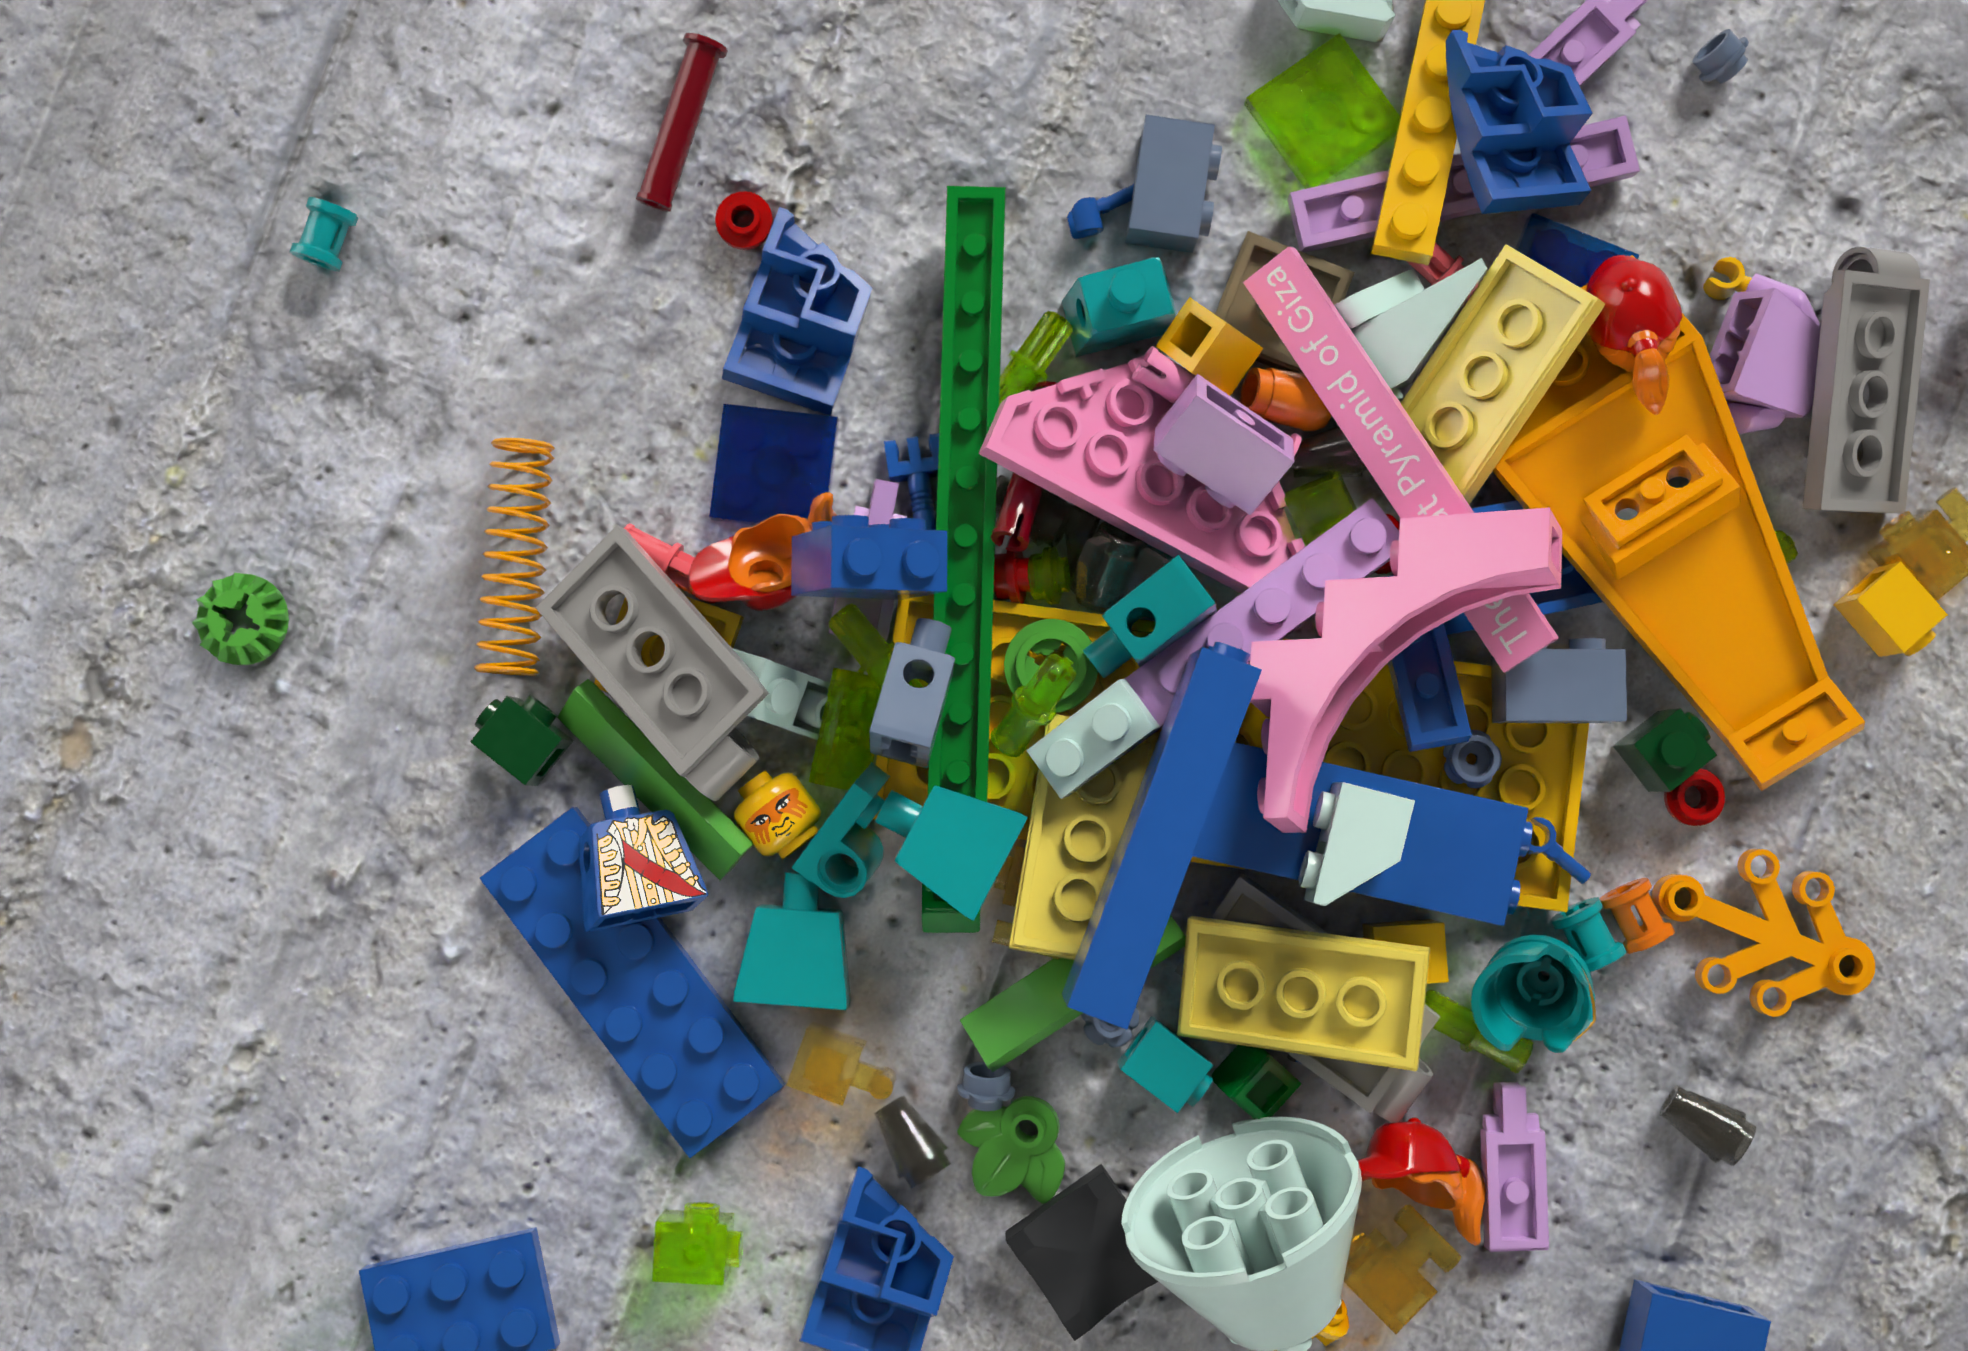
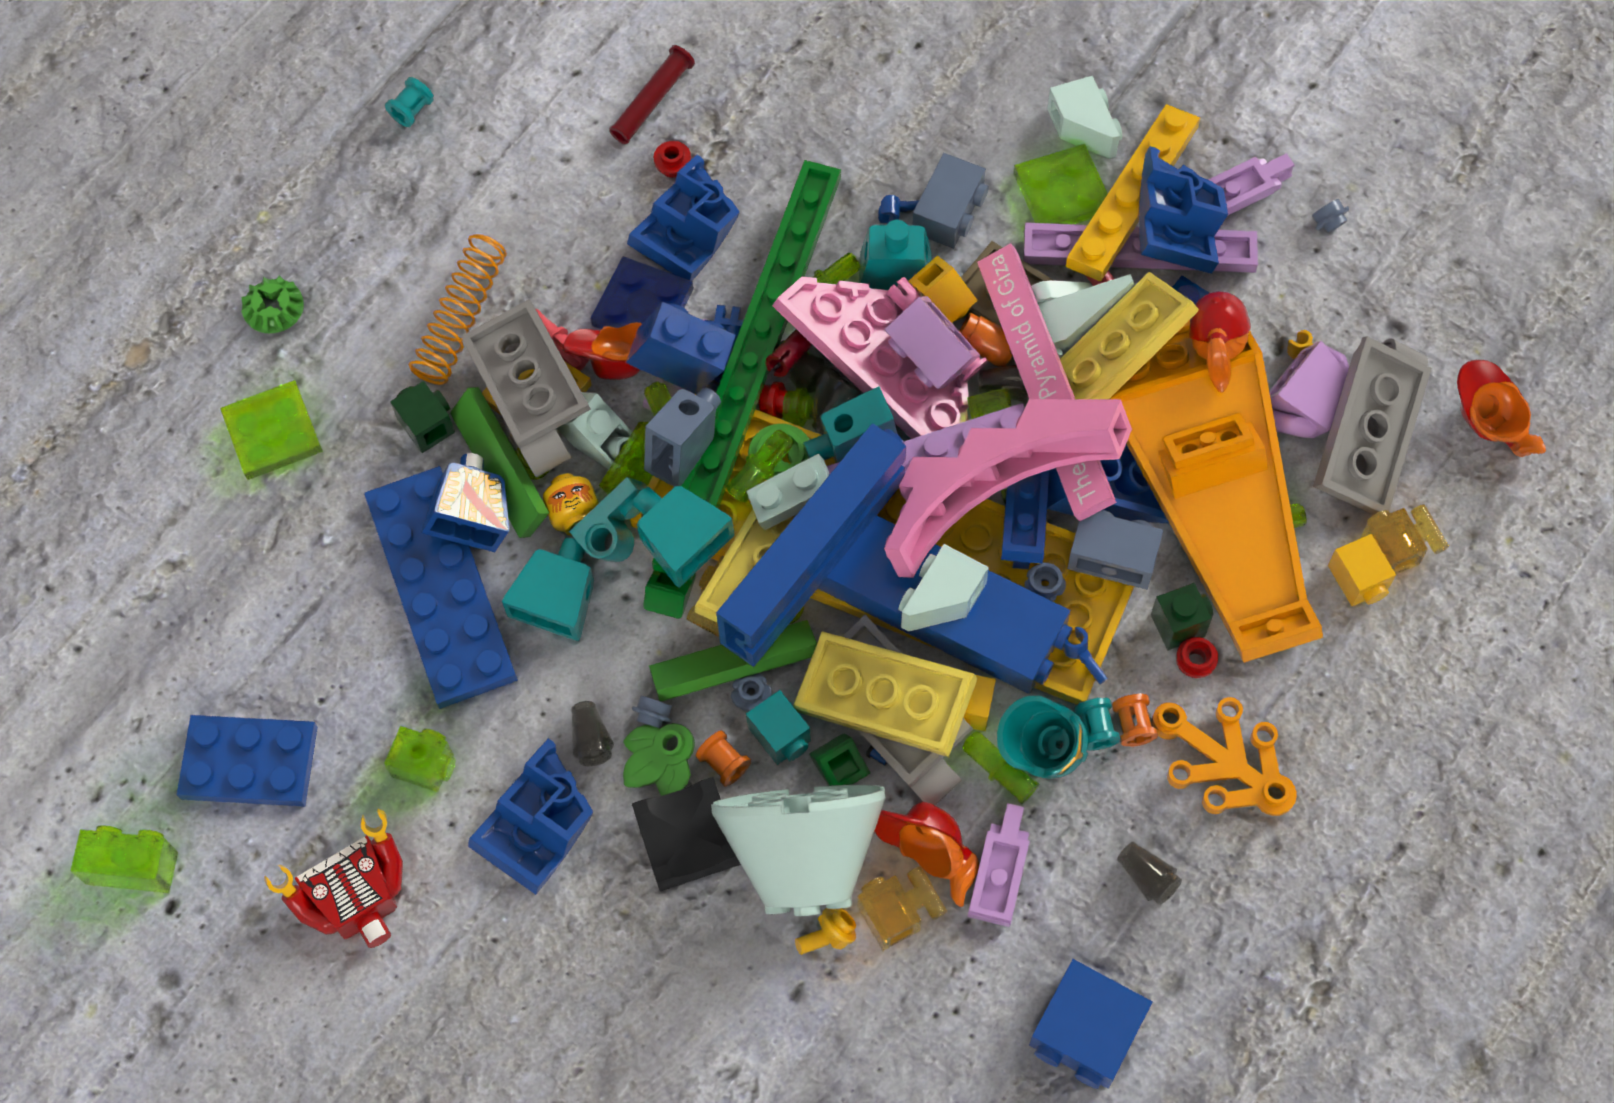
camera: 15 degrees right, 20 degrees down
clear yellow brick [786,1022,896,1106] -> none
none -> clear neon green plate [220,380,323,480]
none -> orange bush [695,730,752,787]

